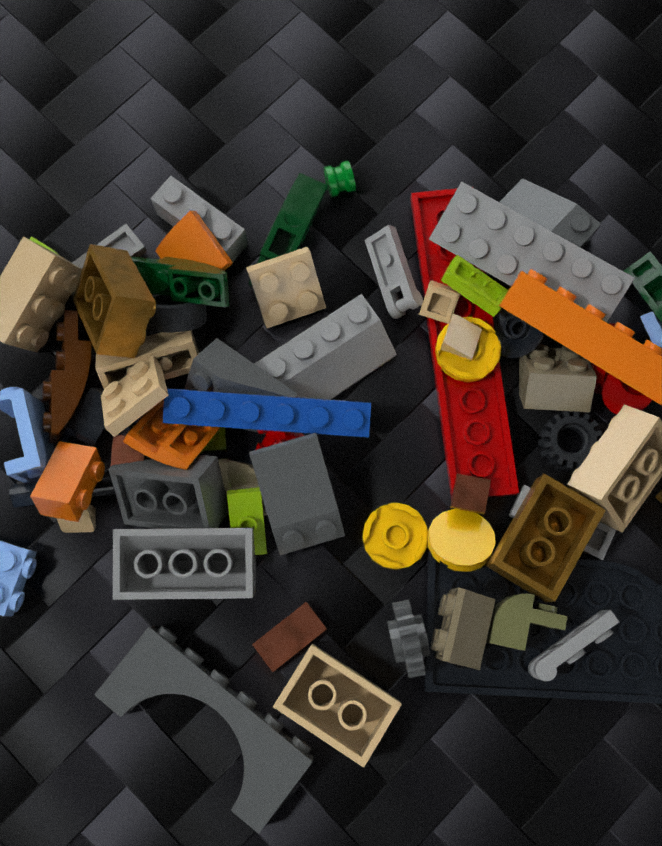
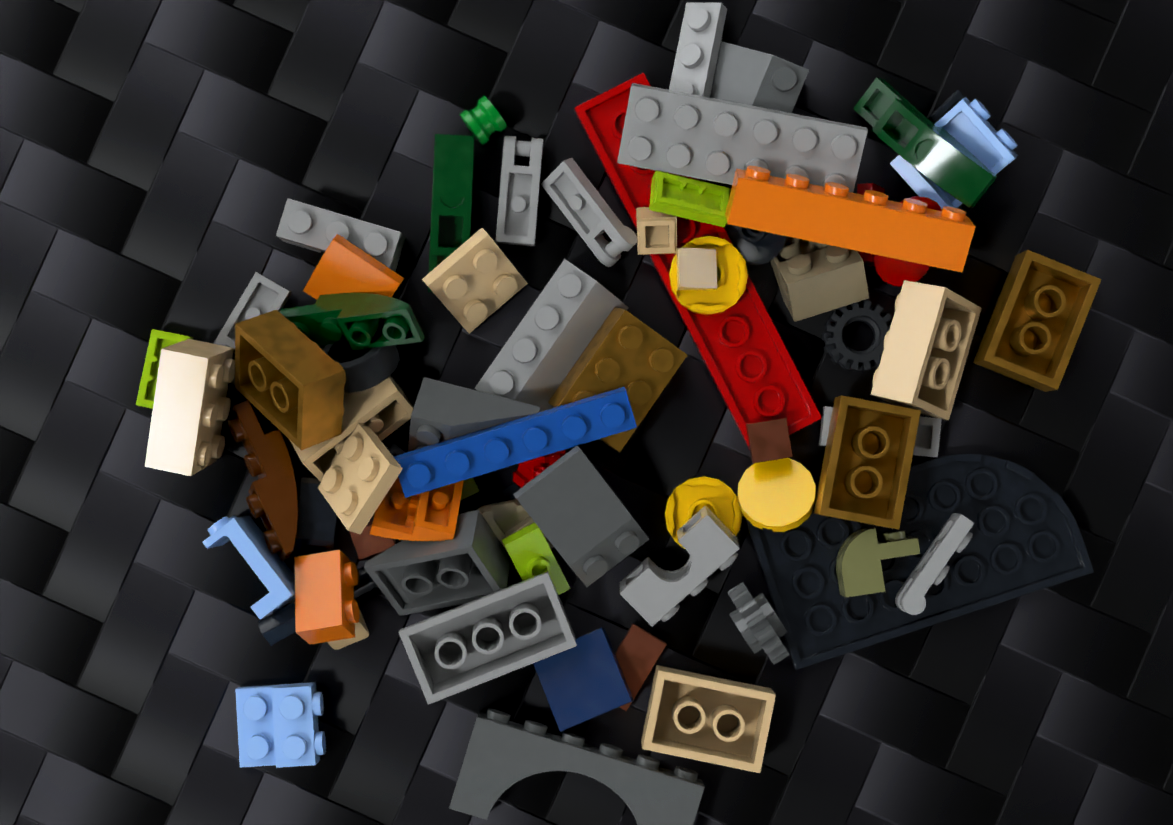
camera: 20 degrees left, 10 degrees up
dark tan slope [430,588,495,670] -> none
none -> light grey plate [496,136,544,247]
none -> dark blue tile [533,628,634,732]
none -> pearl gold brick [548,307,687,452]
none -> light grey arch [620,505,740,627]
none -> light grey plate [669,2,727,97]

